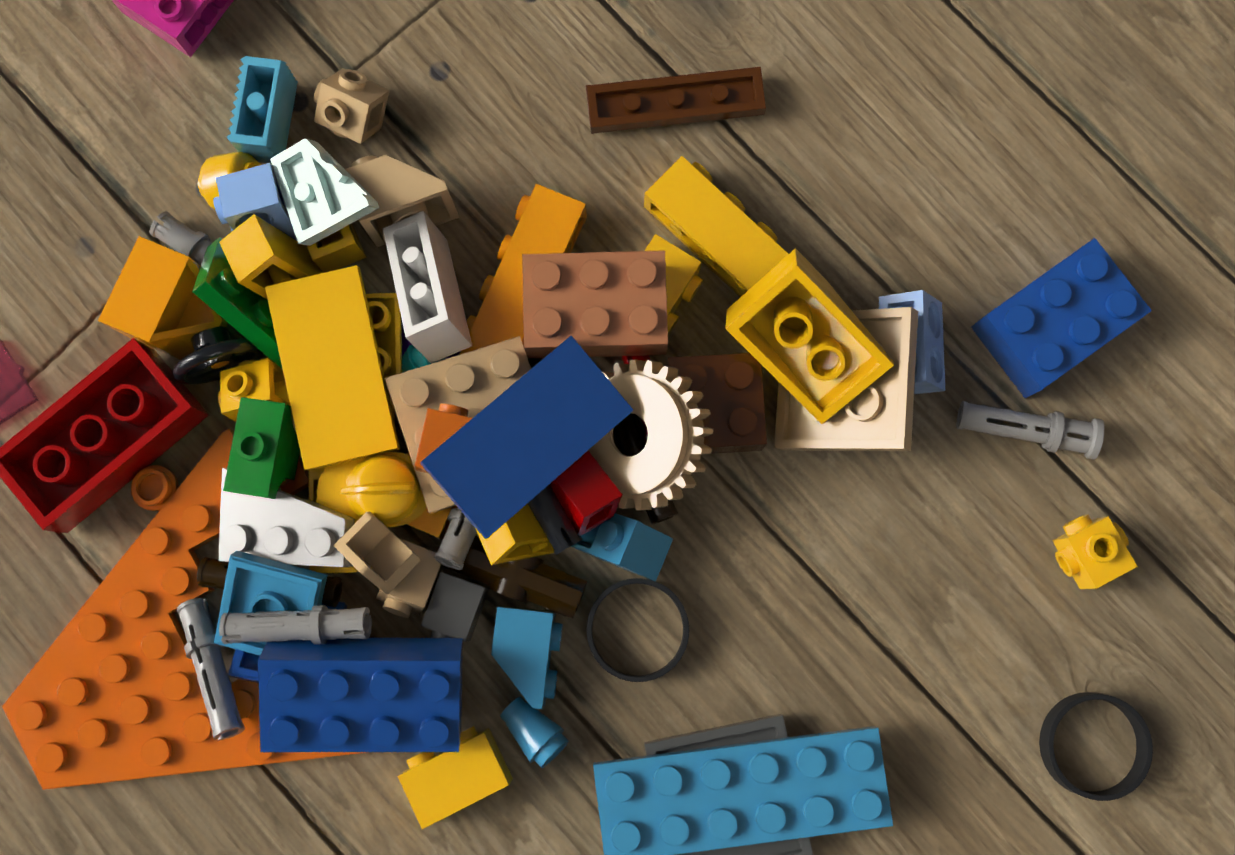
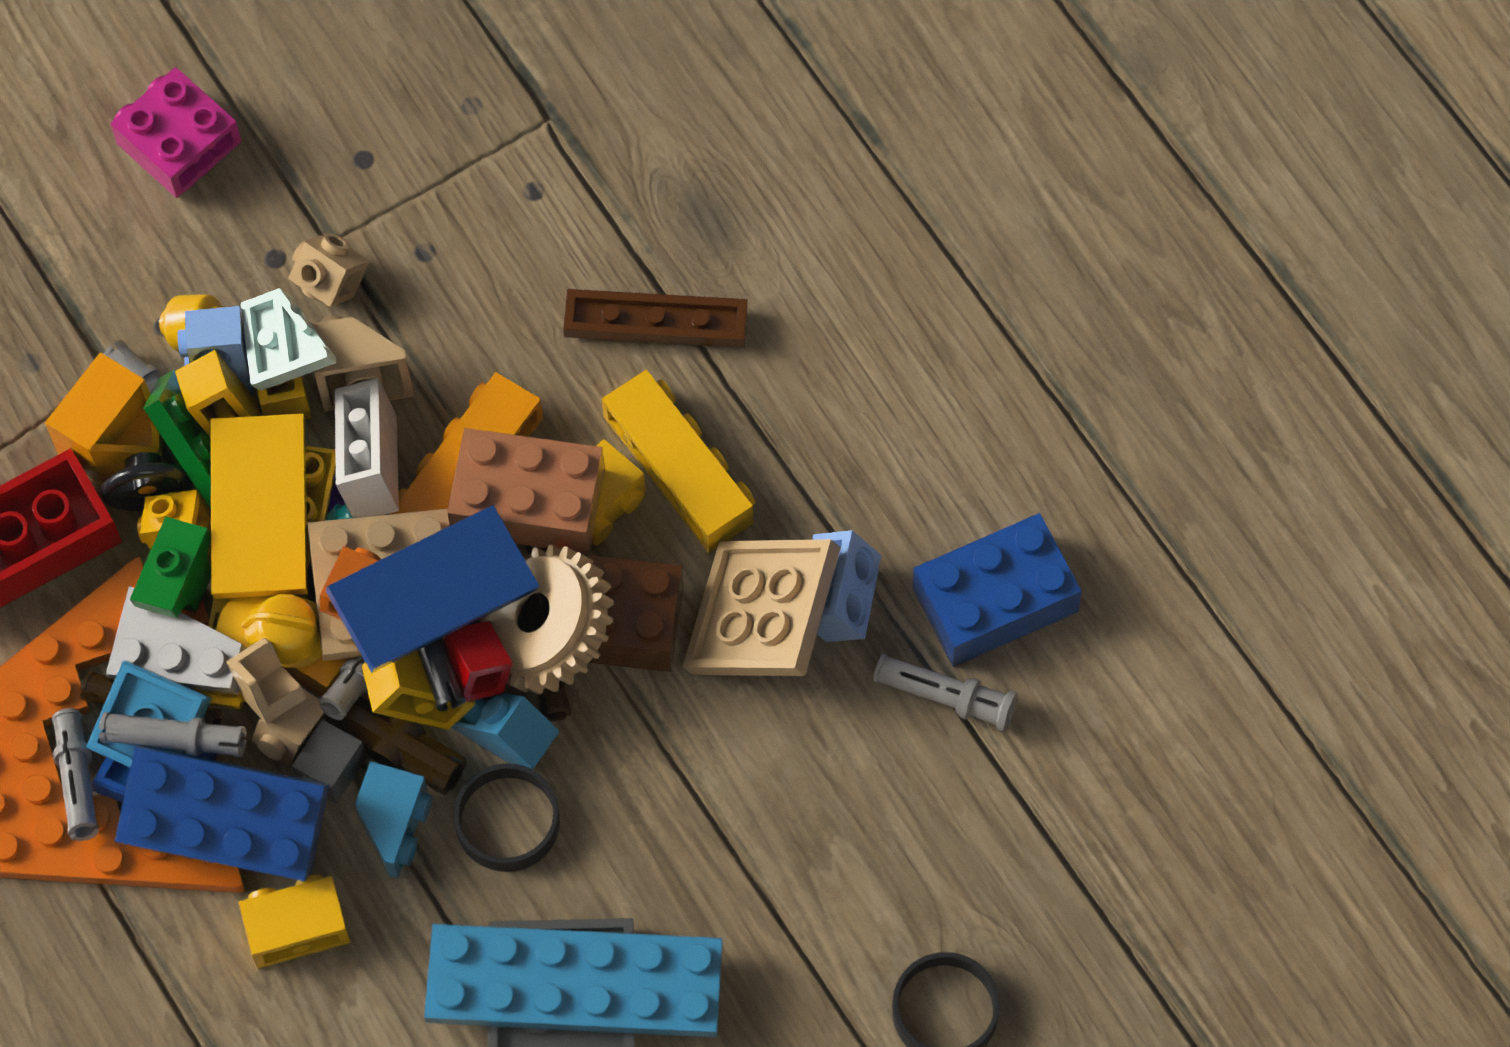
camera: 10 degrees right, 15 degrees down
orange plate [131,465,179,511] -> none
medium azure brick [227,56,298,164] -> none
dark azure cone [500,697,569,768] -> none
yellow slope [725,248,894,424] -> none
yellow brick [1052,514,1138,589] -> none

